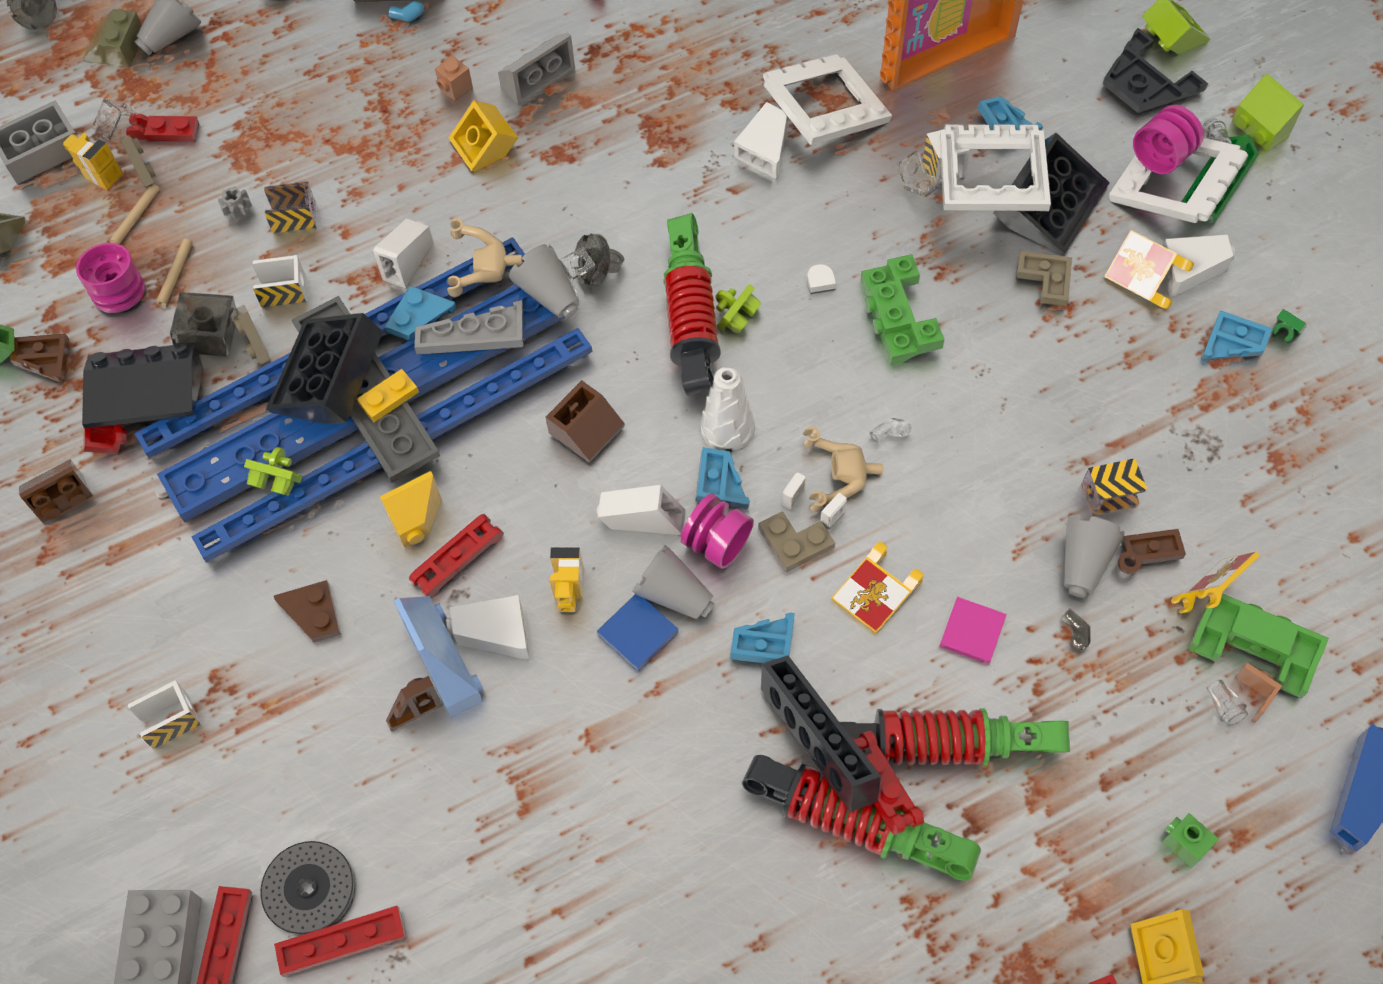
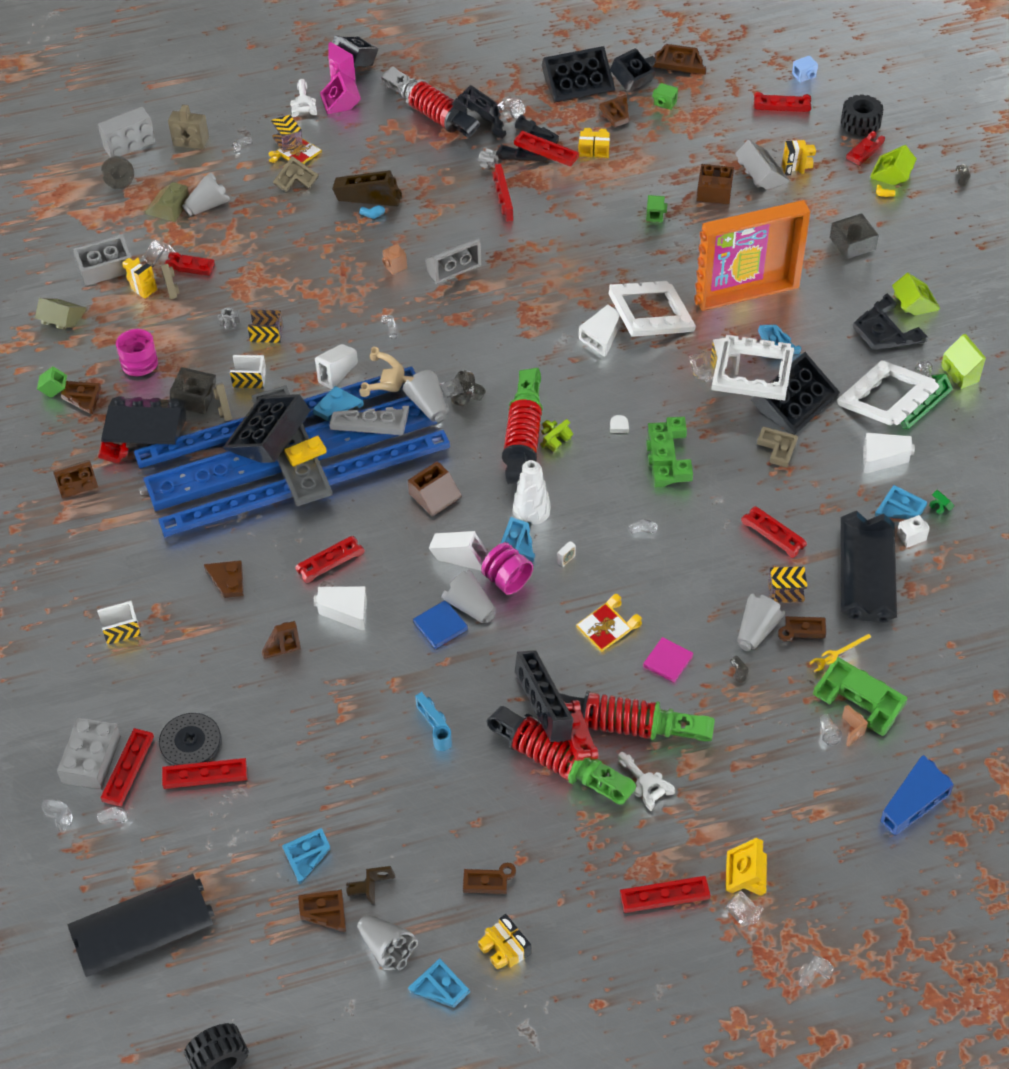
camera: 10 degrees right, 10 degrees down
tan bar [109,184,160,245] -> none
tan piece [156,239,193,307] -> none
lime hips [244,447,303,496] -> none
yellow slope [380,471,442,547] -> none
light blue wedge [394,596,484,718] -> none
yellow slope [448,100,518,172] -> none
yellow hips [549,547,584,612] -> none
dark azure wing [730,613,795,663] -> none
dark tan plate [758,511,835,572] -> none
tan piece [803,427,883,512] -> none
white tile [820,493,847,529] -> none
flag [1105,230,1194,309] -> none
dark pink wheel [1133,105,1204,174] -> none
bright green brick [1163,813,1219,868] -> none
none -> clear arm [381,314,398,340]
none -> dark azure plate [415,692,452,751]
none -> white piece [617,752,675,811]
none -> red plate [741,506,807,558]
none -> black cylinder [841,510,897,623]
none -> white brick [897,515,929,548]

